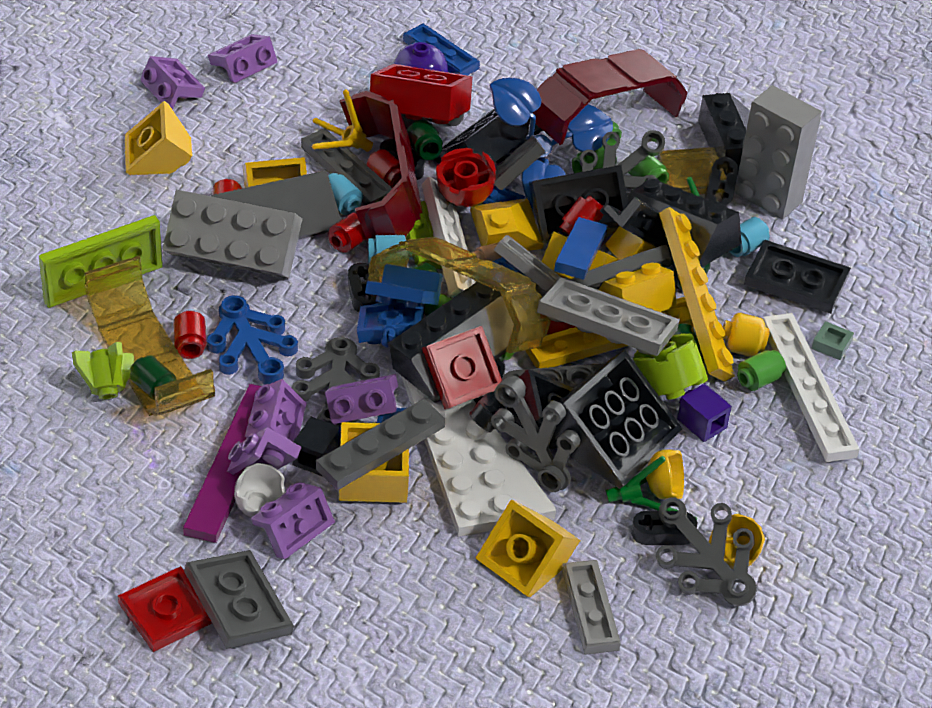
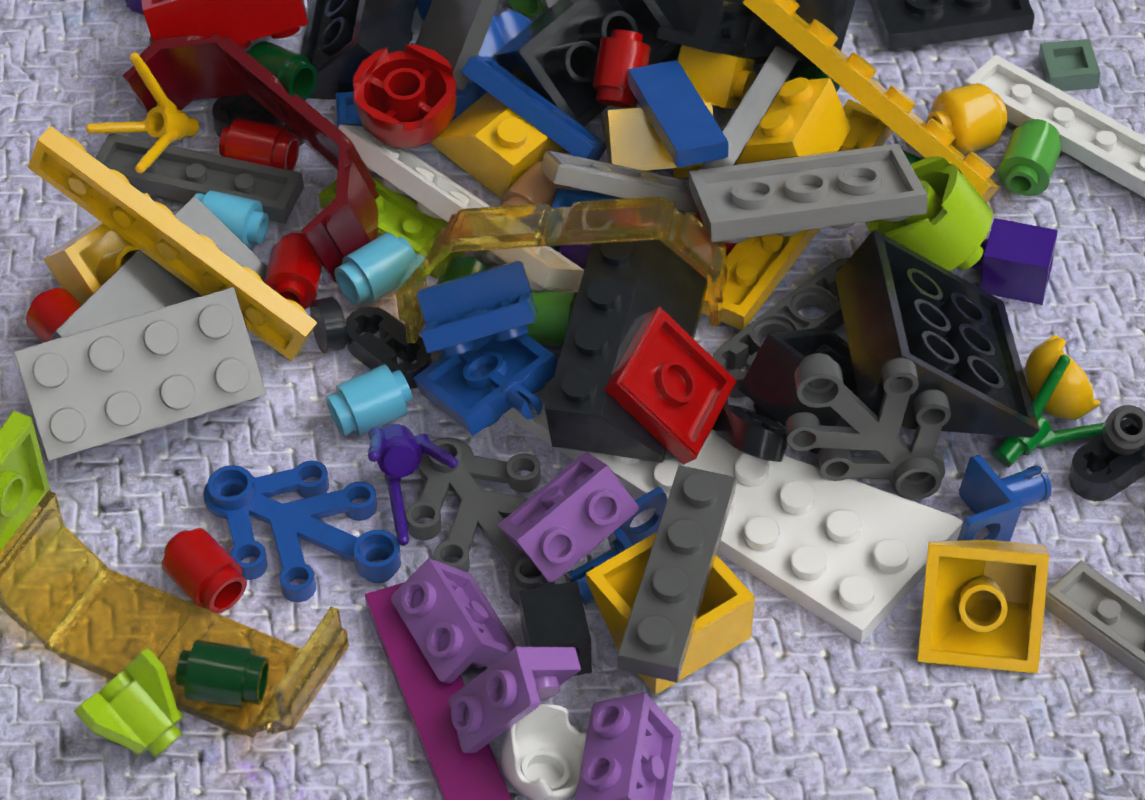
camera: 30 degrees left, 5 degrees up
none -> yellow plate [28,126,317,362]
none -> black tile [310,296,347,354]
none -> medium azure brick [325,364,413,437]
none -> dark purple plant [368,424,458,546]
none -> blue tile [461,56,607,161]
none -> blue bracket [957,455,1052,542]

